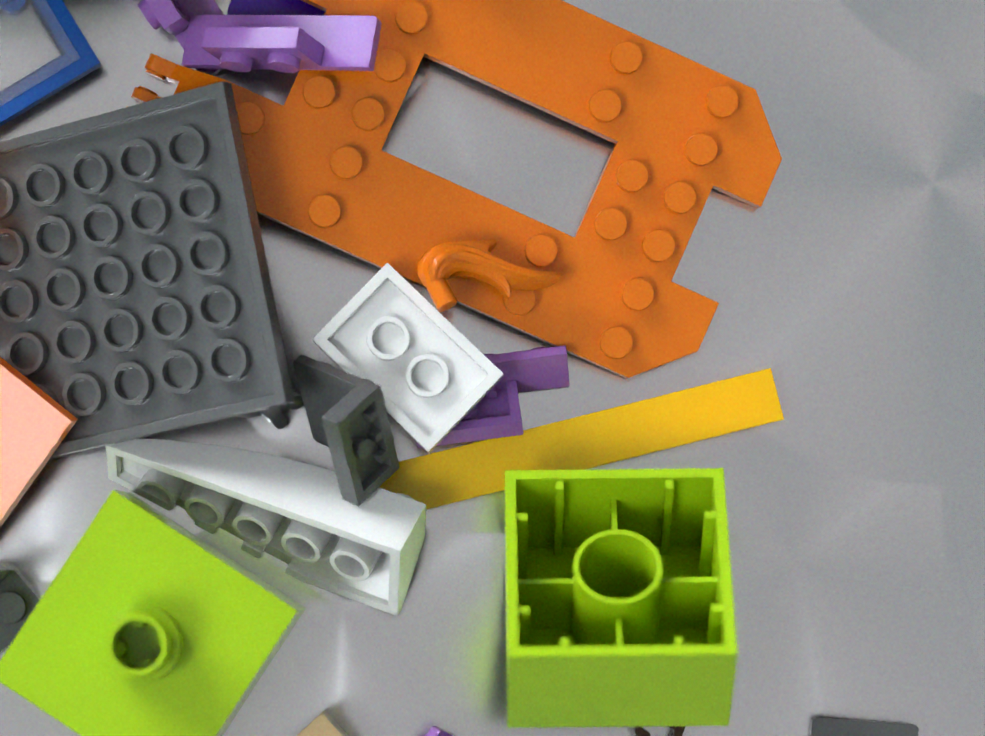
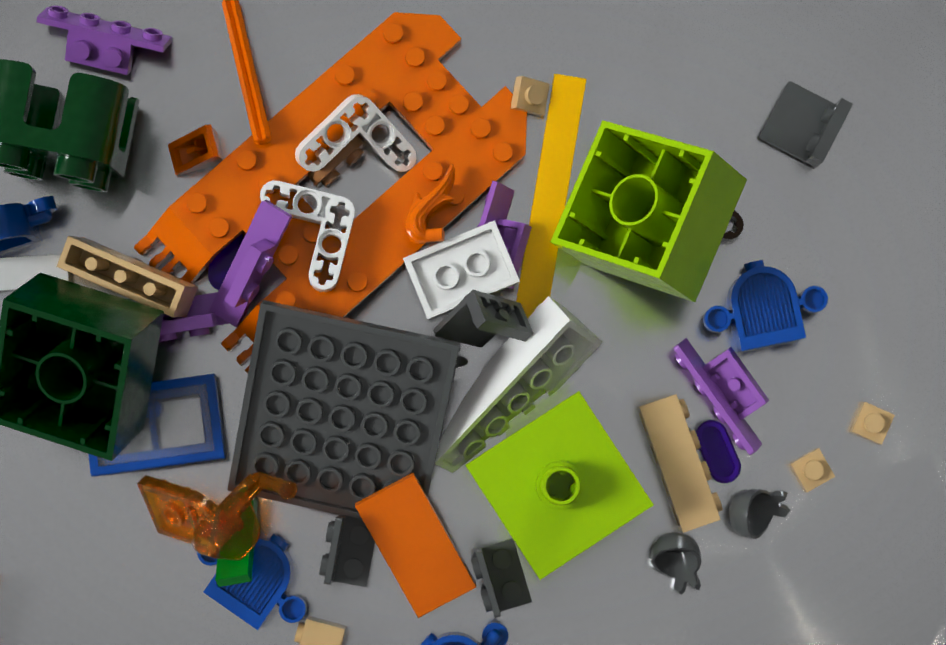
camera: 65 degrees left, 0 degrees up
none -> white beam [260,180,355,292]
none -> white beam [295,94,417,172]
none -> medium nougat plate [308,135,365,188]
none -> tan plate [510,76,550,116]

